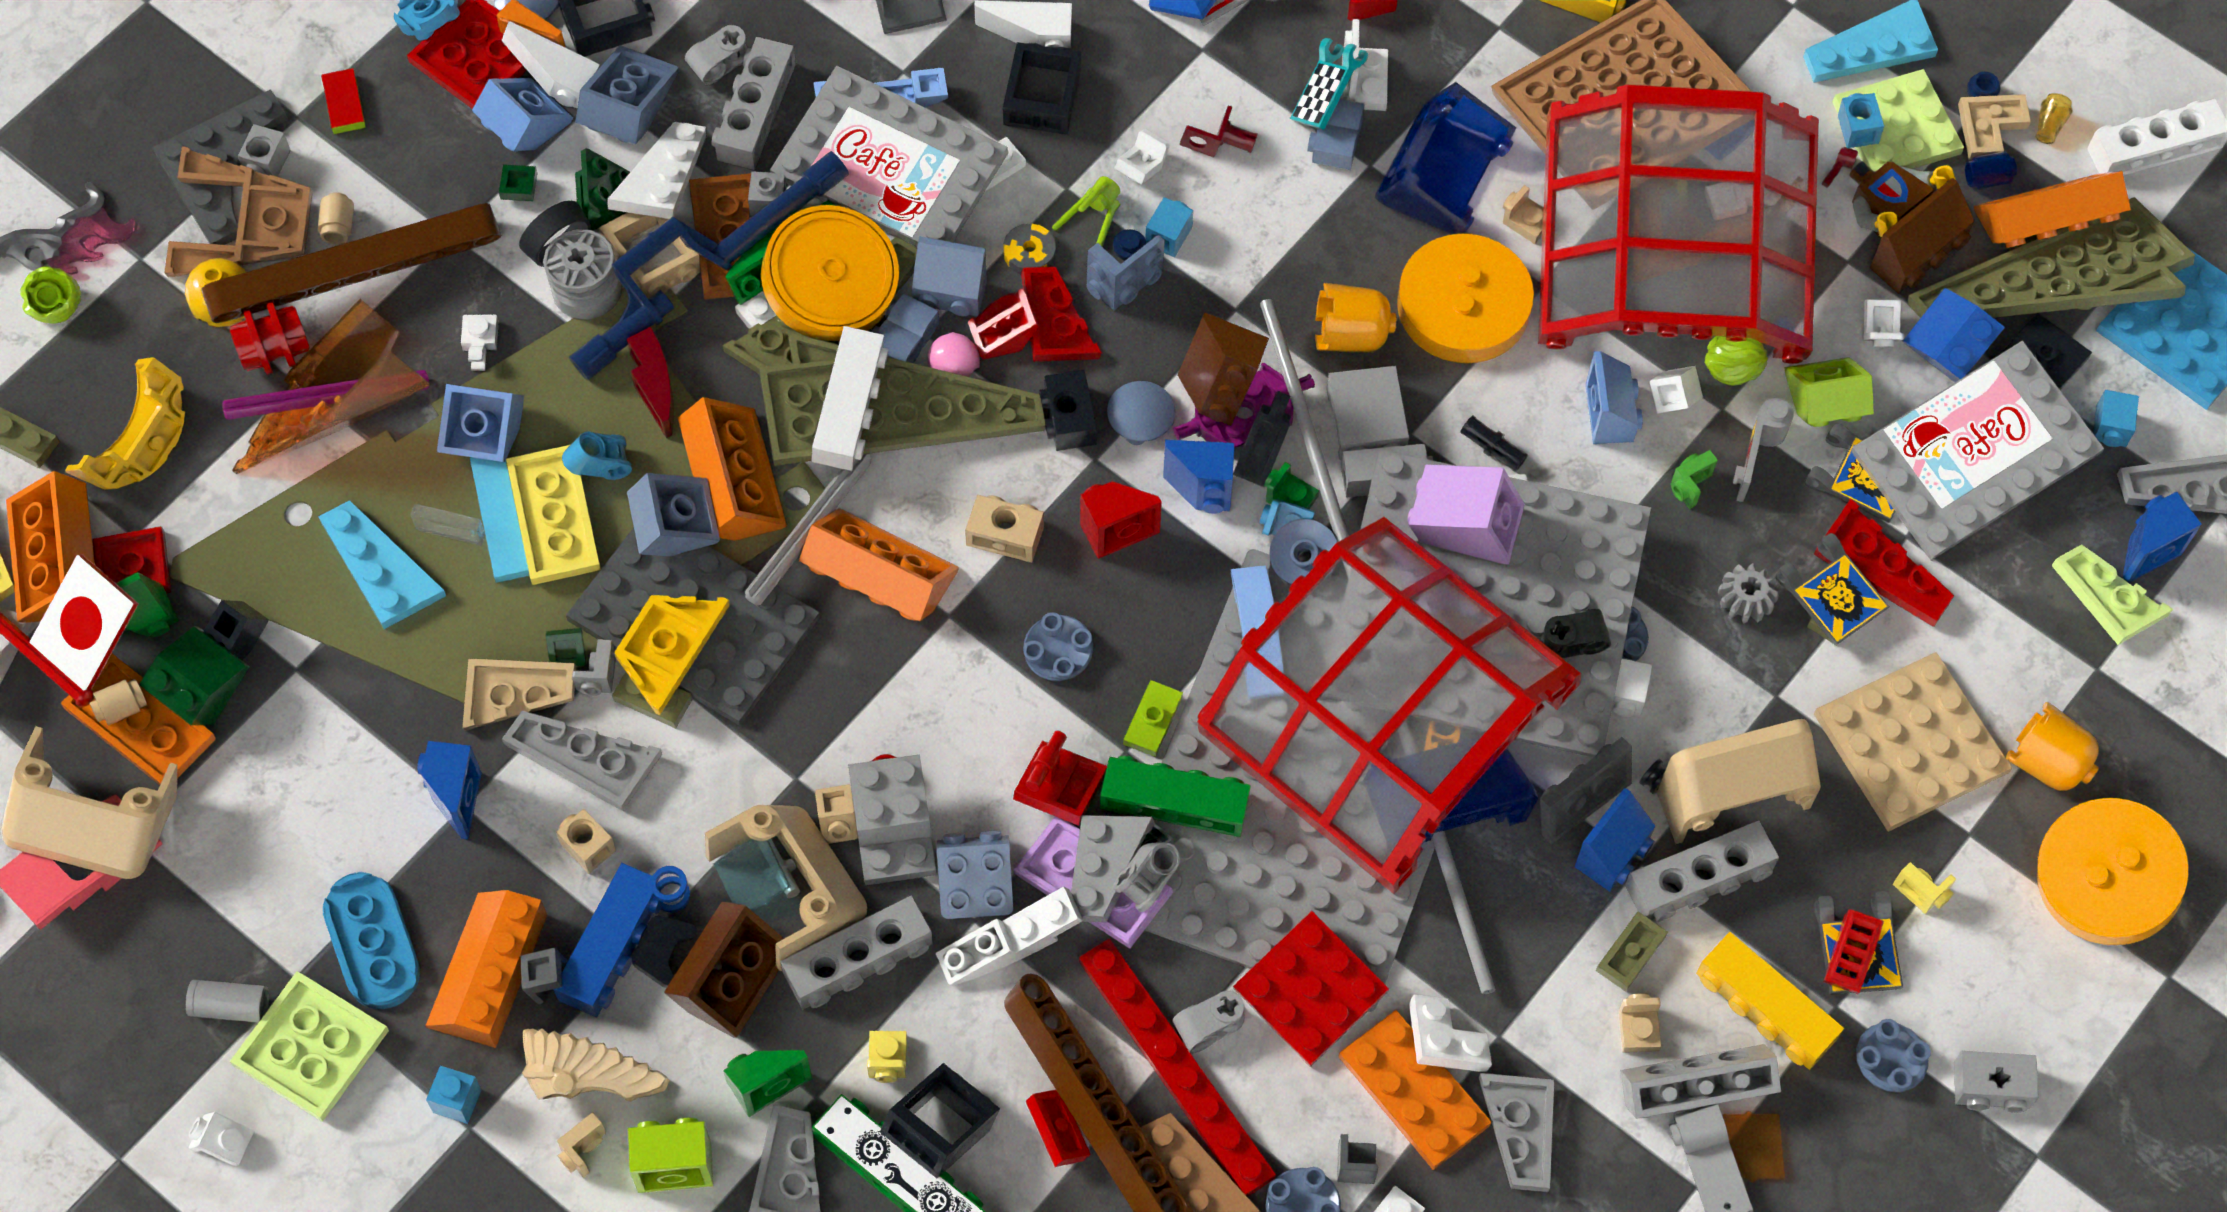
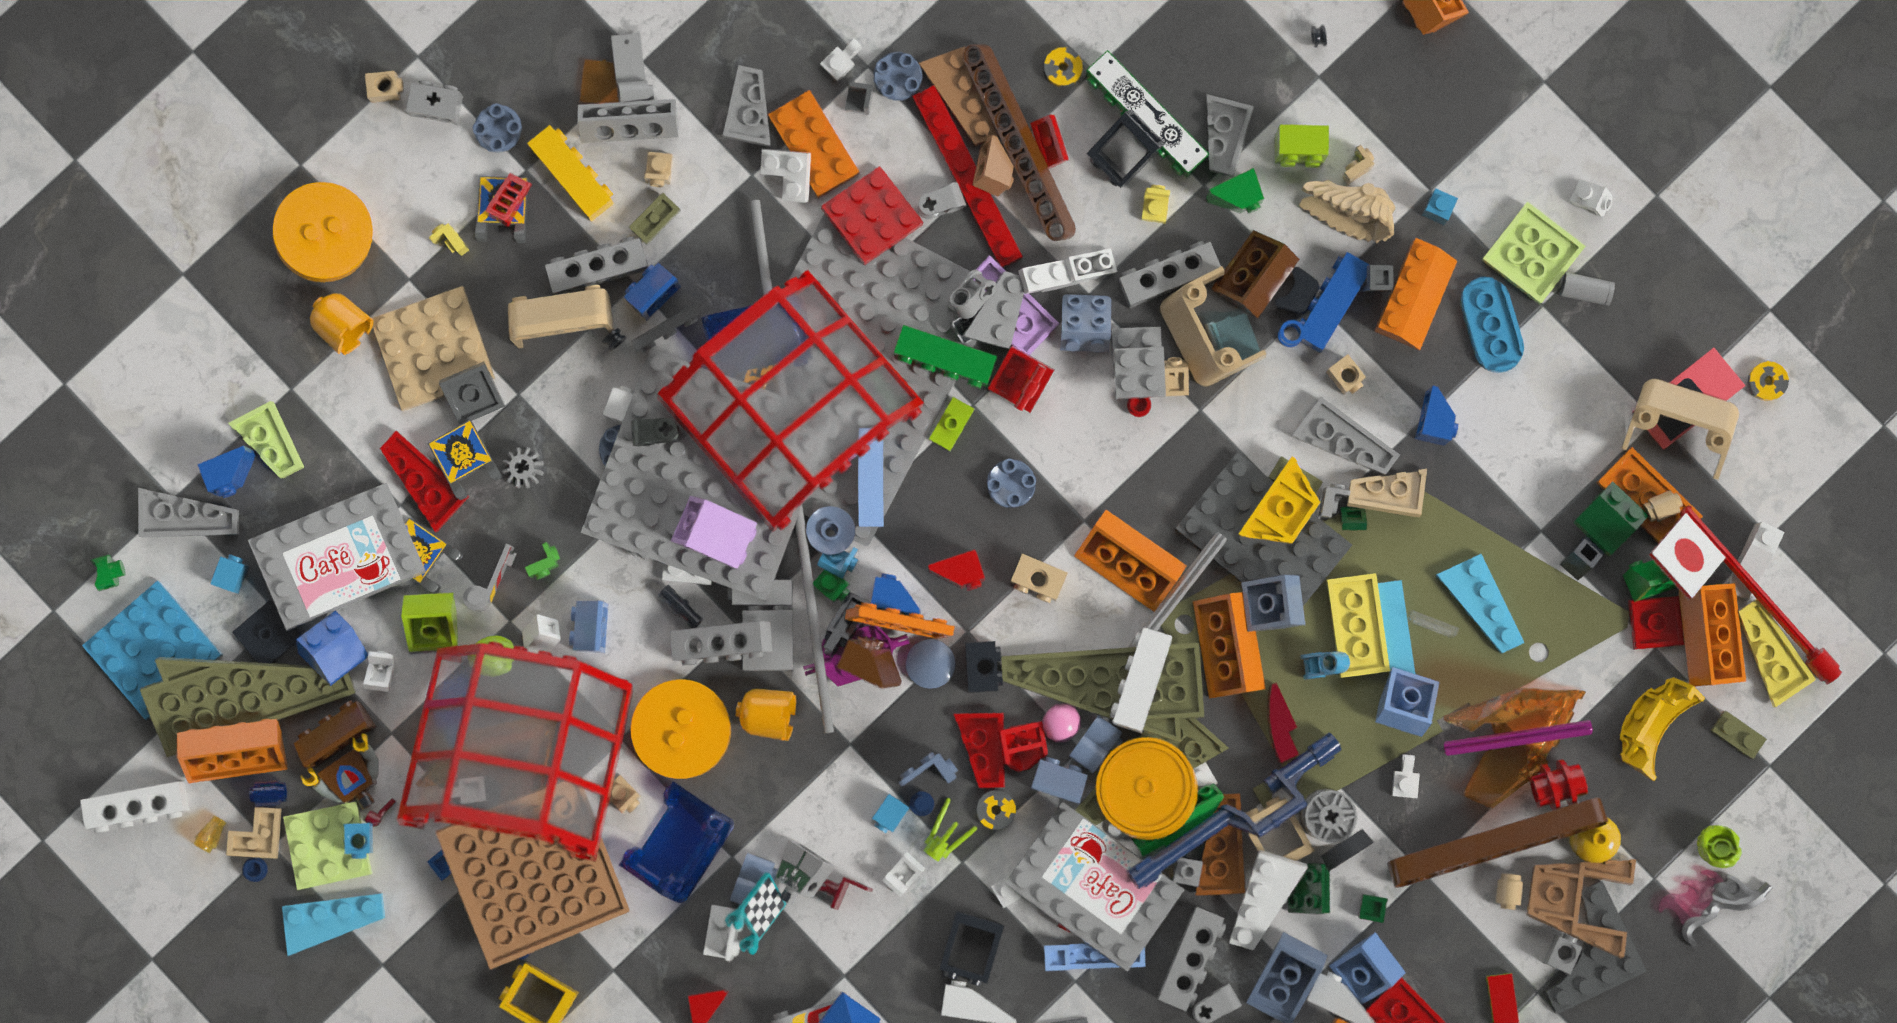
camera: 170 degrees left, 20 degrees up
none -> tan brick [365,71,404,103]
none -> dark grey plate [439,361,505,425]
none -> light grey brick [670,621,773,665]
none -> light grey torso [775,840,835,905]
none -> orange plate [845,603,954,639]
none -> medium nougat slope [973,135,1014,197]

